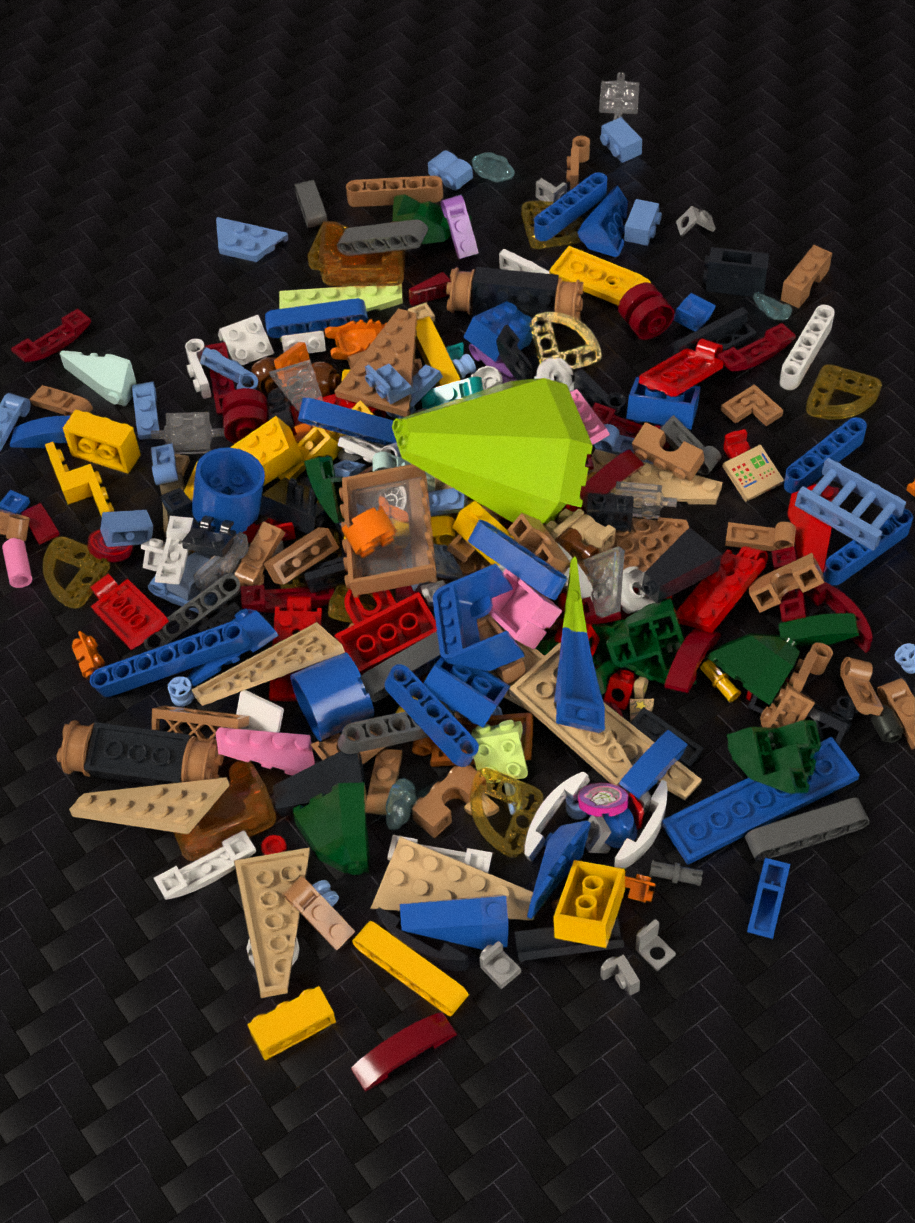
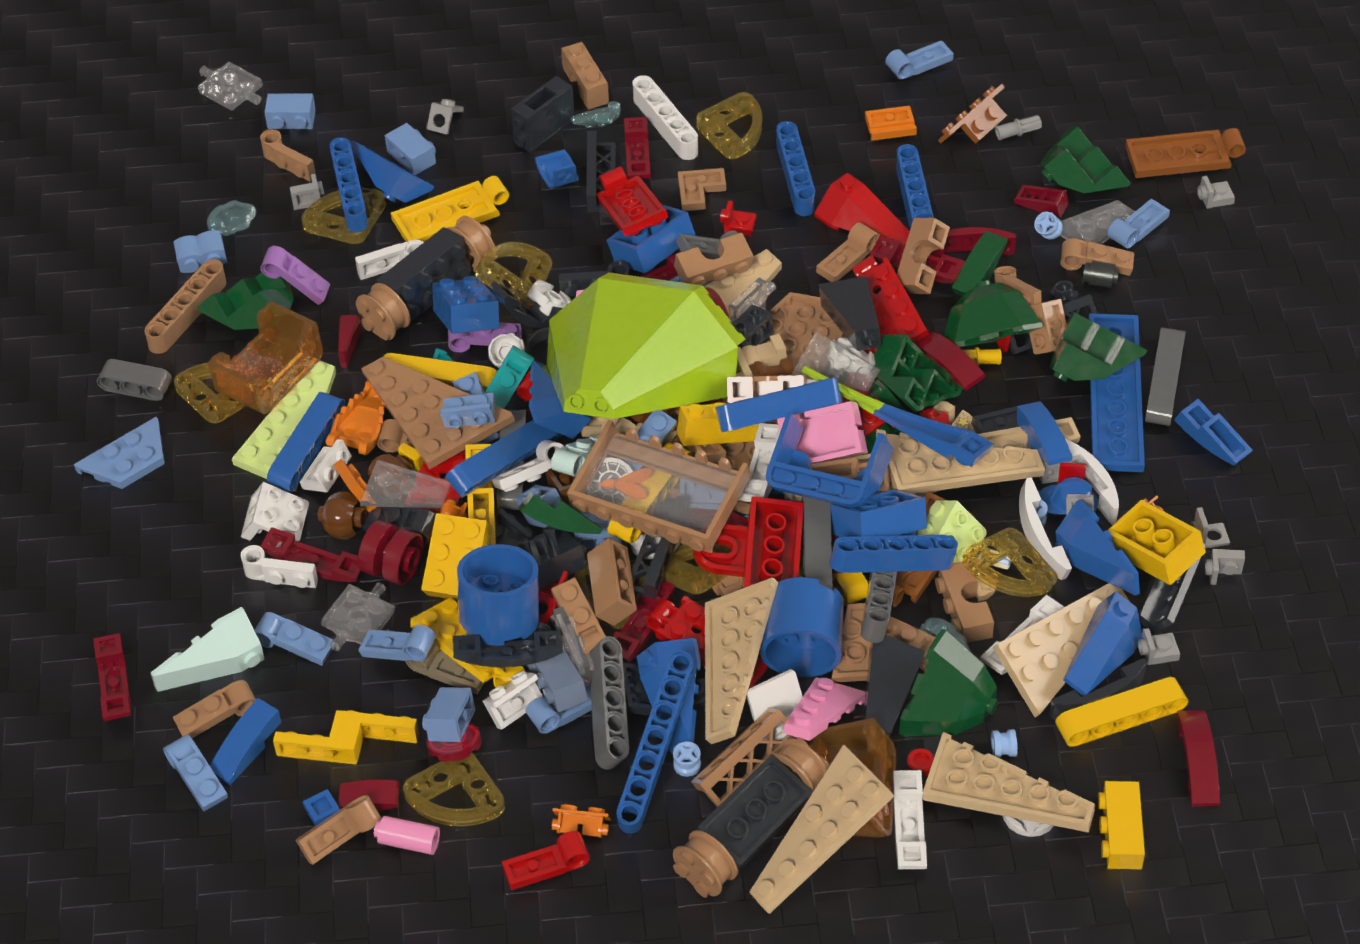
camera: 60 degrees left, 5 degrees down
yellow brick [63,409,141,474] -> none
red hinge [90,573,169,650] -> none
white slope [155,516,193,585] -> none
black plate [181,515,236,557] -> none
medium blue plate [200,347,258,390] -> none
plate [282,876,355,950] -> none
dark grey beam [337,220,428,256] -> none
orange brick [342,506,397,558] -> none
tan tile [408,302,435,322] -> none
light blue wheel [452,354,476,380] -> none
tile [578,783,628,817] -> none
dark red wheel [618,282,674,340] -> none
dark grey pin [649,860,703,886] -> none
tan tile [722,444,784,502] -> none
medium blue fence [795,458,906,551] -> none
medium nougat plate [840,657,883,716] -> none
none -> red plate [502,831,590,890]

